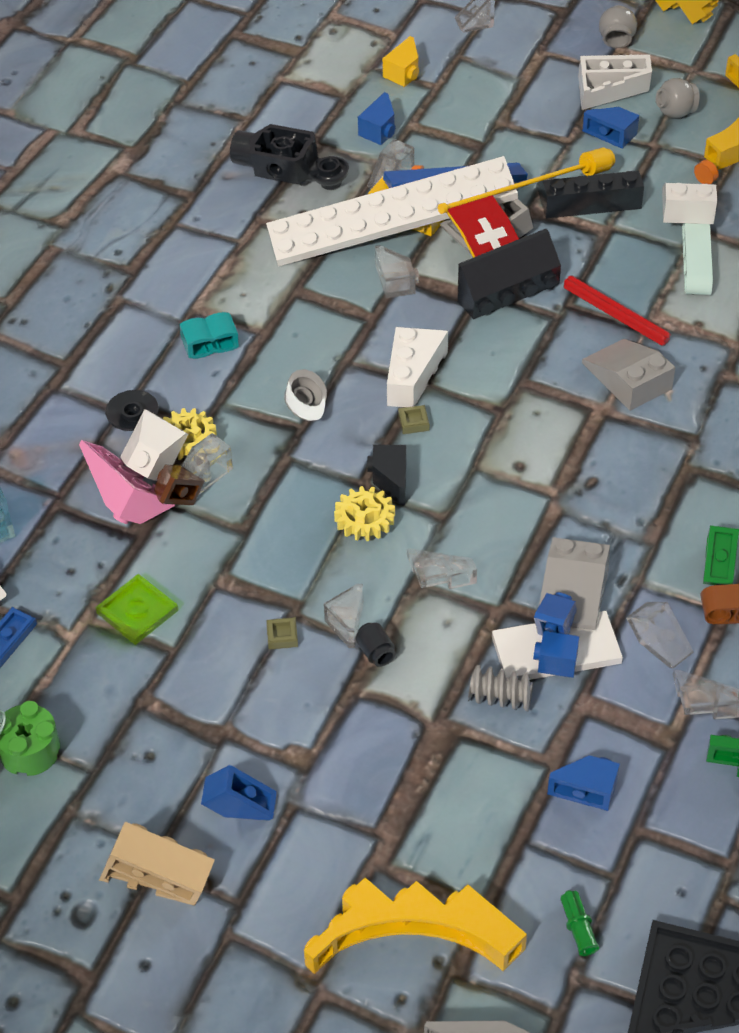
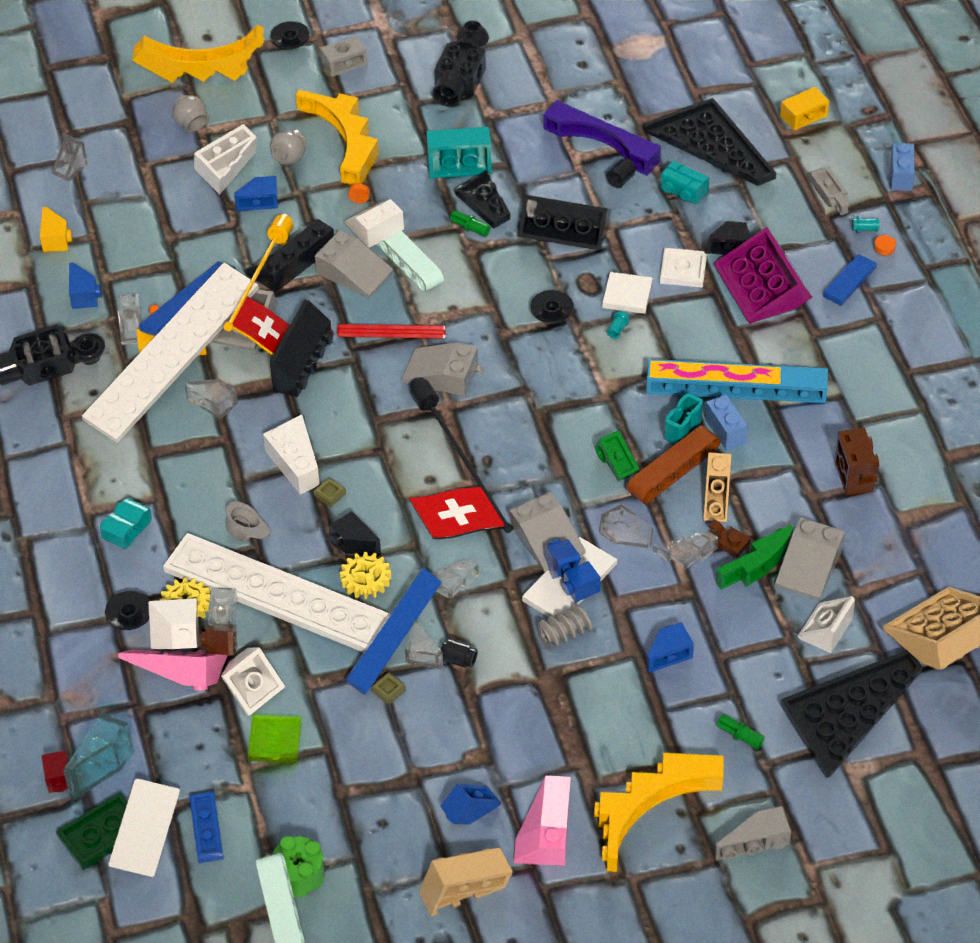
camera: 40 degrees left, 0 degrees up
none -> white plate [163,533,390,653]
none -> white slope [221,647,285,716]
none -> light grey slope [315,230,394,298]
none -> blue tile [345,568,442,695]
none -> flag [409,378,513,539]
none -> bright pink wedge [514,776,571,866]

